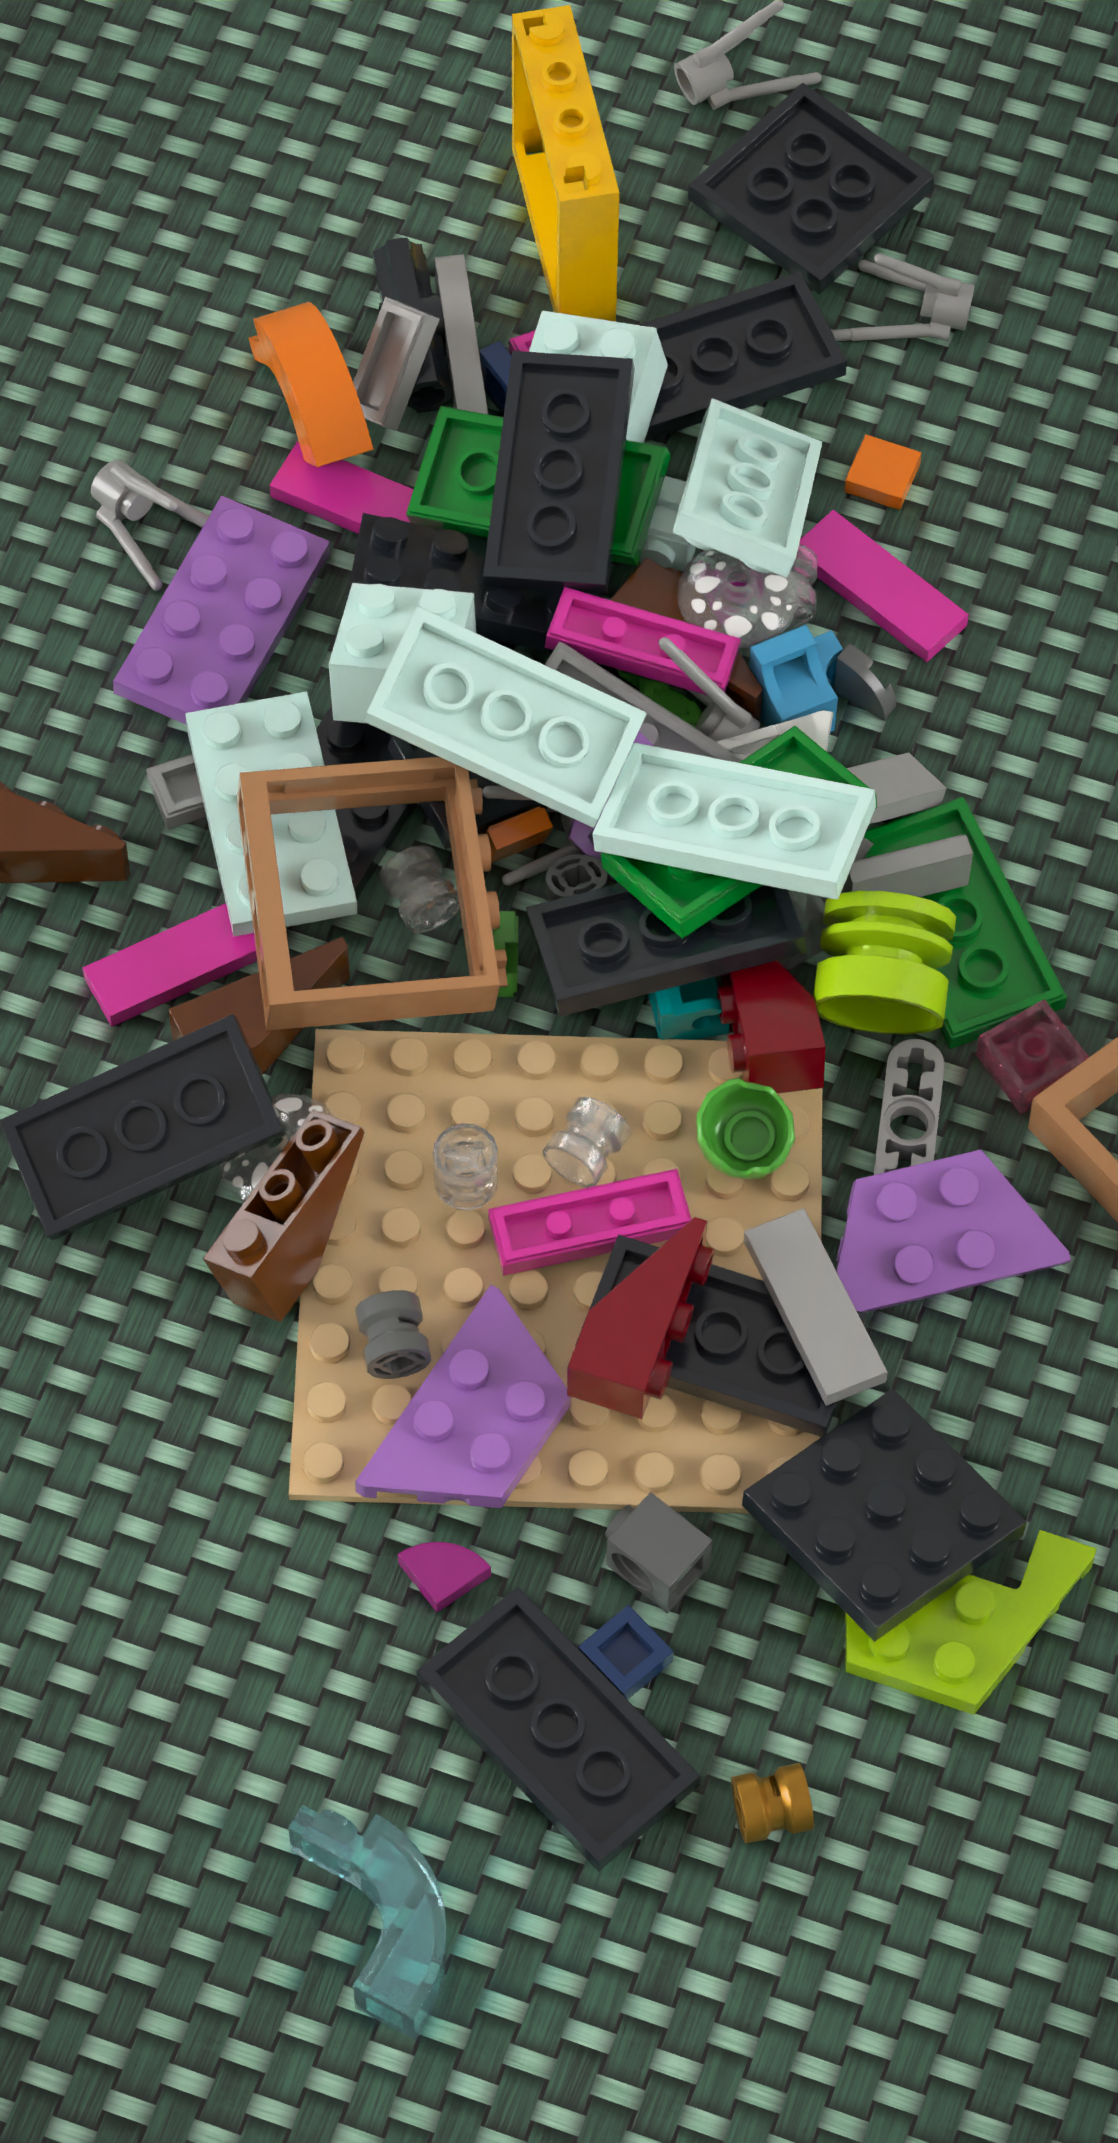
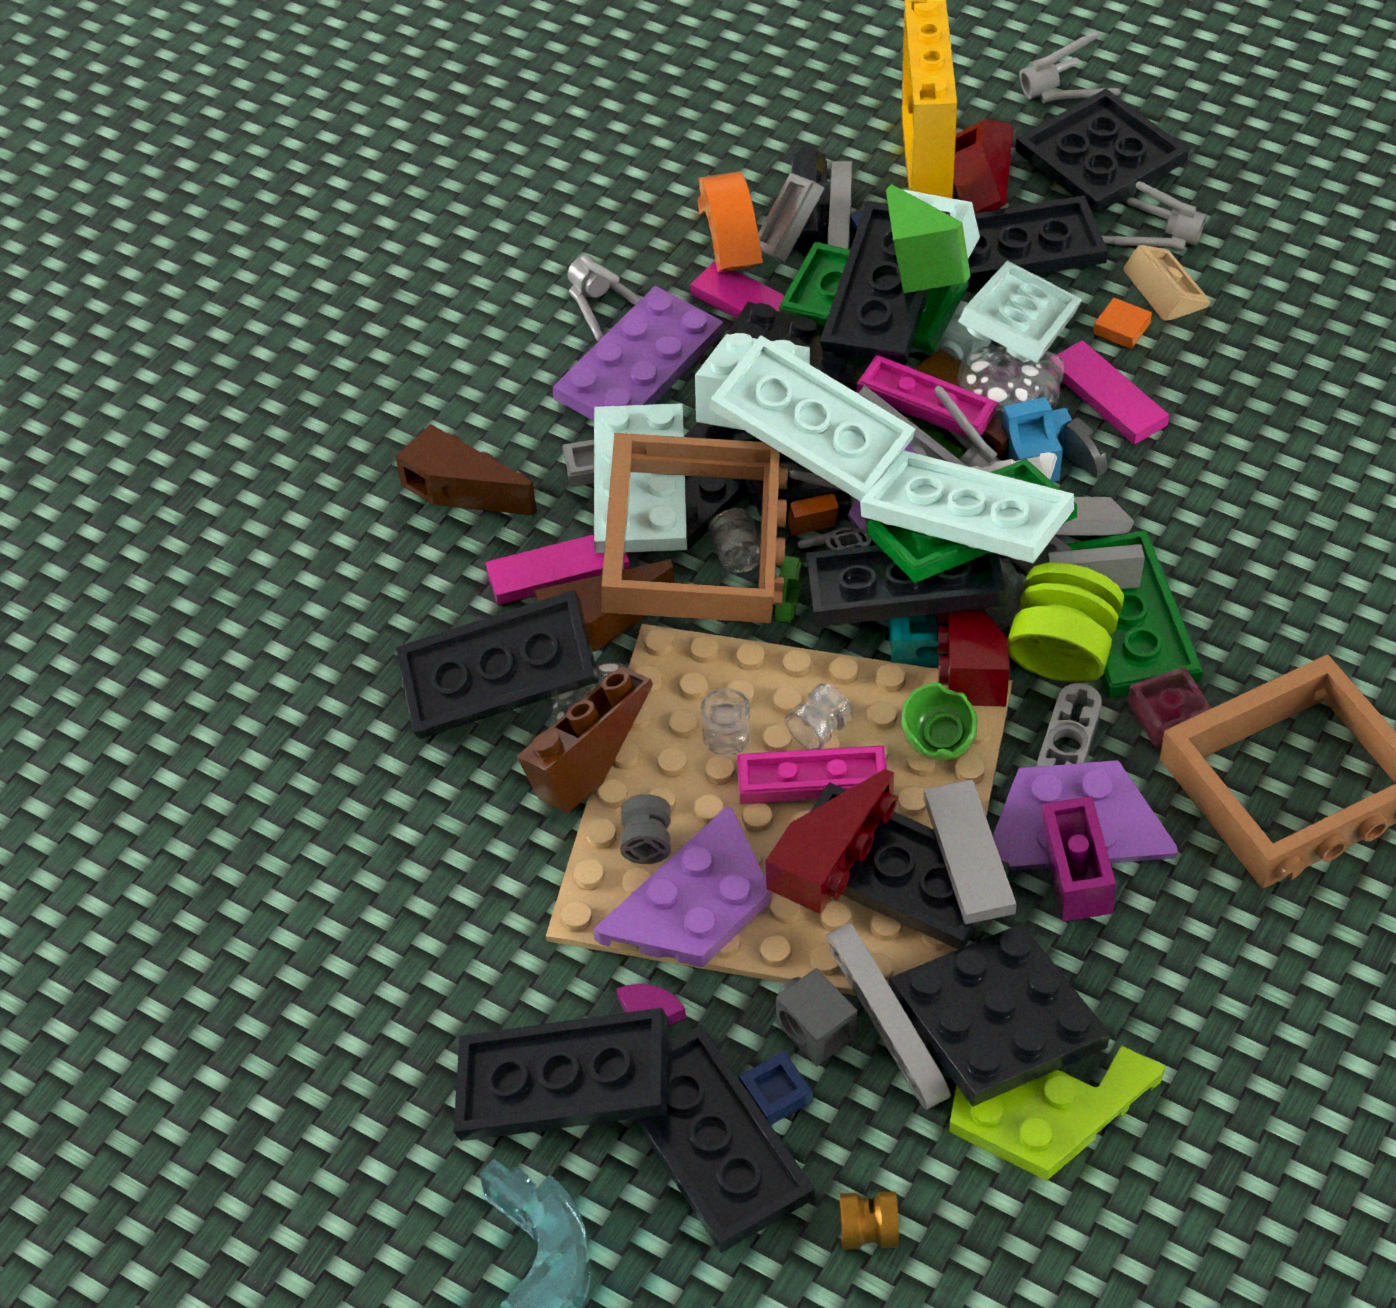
camera: 15 degrees right, 10 degrees down
none -> black plate [453,1008,668,1141]
none -> light grey beam [826,923,951,1110]
none -> bright green slope [886,184,971,293]
none -> dark red slope [953,120,1013,213]
none -> magenta slope [1042,796,1116,922]
none -> tan slope [1123,245,1210,321]

